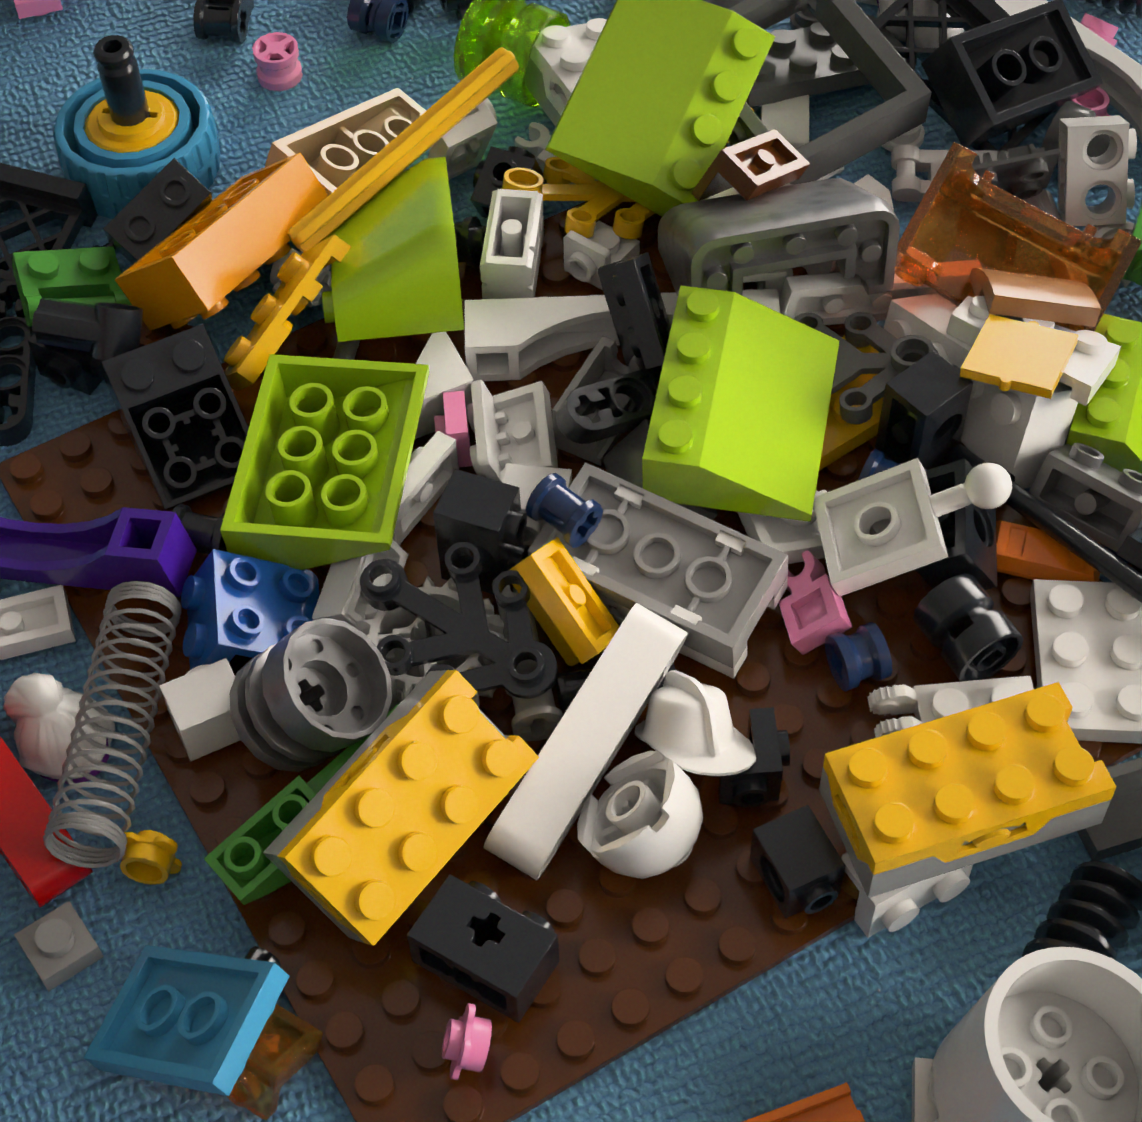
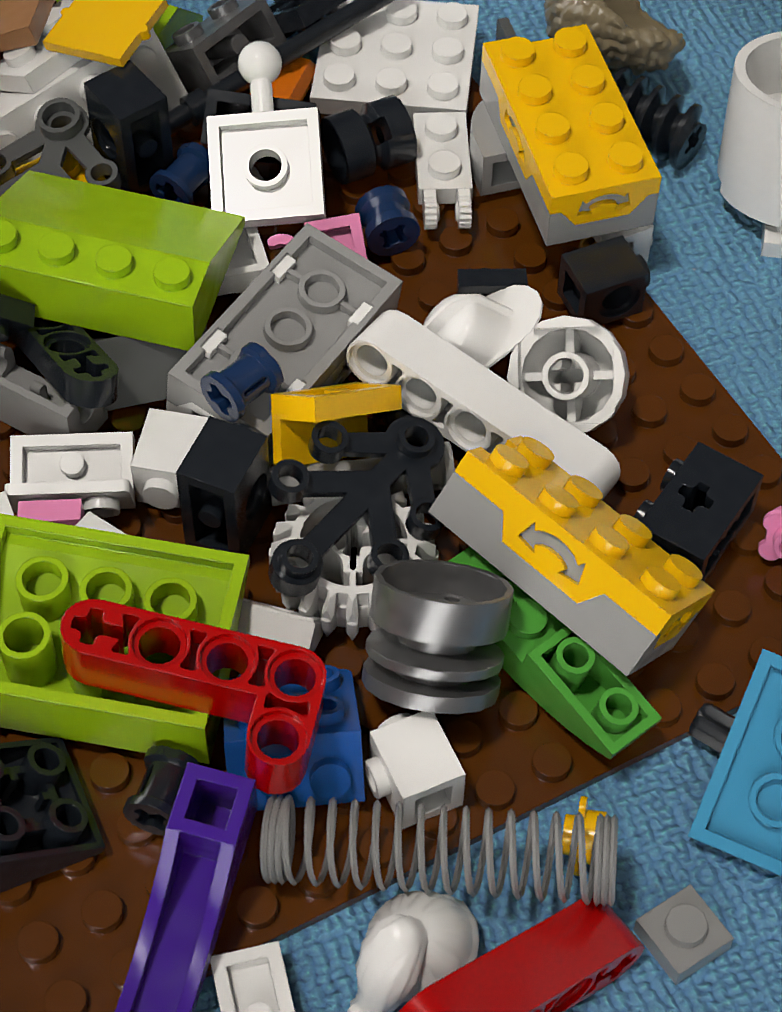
camera: 90 degrees left, 0 degrees up
none -> red beam [60,599,327,794]

